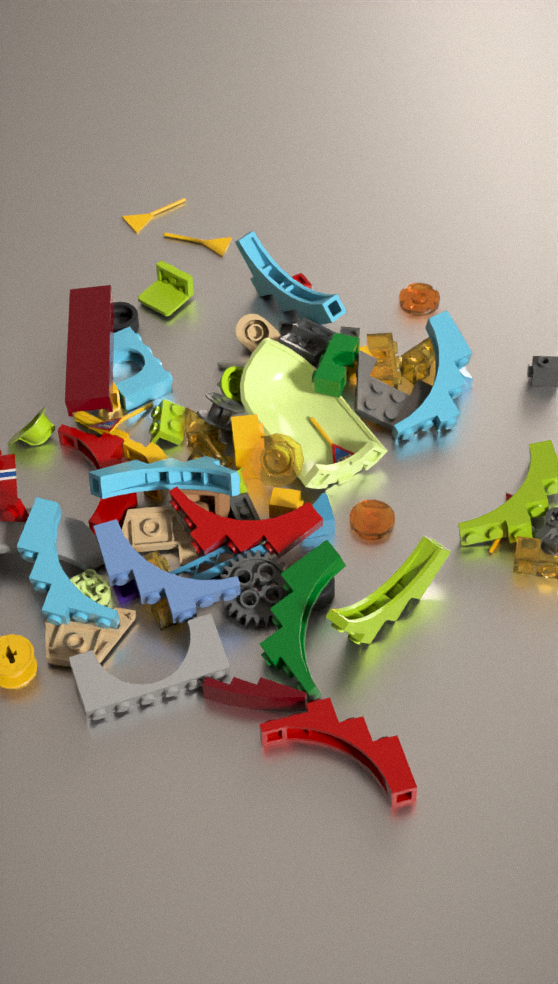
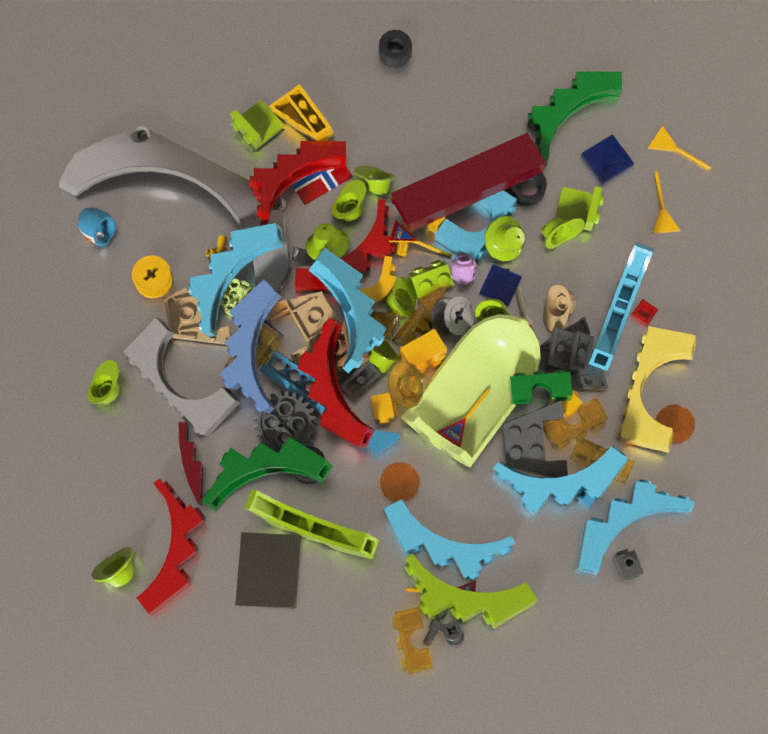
camera: 65 degrees right, 25 degrees up
none -> lime piece [87,360,120,405]
none -> lime hat [91,547,135,587]
none -> yellow arm [205,235,227,261]
none -> clear smoke piece [235,532,302,609]
none -> light grey helmet [292,246,315,266]
none -> lime hat [305,223,350,260]
none -> lime piece [331,180,366,223]
none -> medium azure arch [383,499,515,581]
none -> lime piece [385,277,417,317]
none -> lavender head [451,254,476,285]
none -> clear blue piece [479,264,522,307]
none -> lime hat [484,216,525,261]
none -> green arch [527,71,622,166]
none -> lime piece [541,217,585,249]
none -> medium azure arch [576,479,695,574]
none -> clear blue tile [581,134,634,185]
none -> light yellow arch [618,326,697,453]

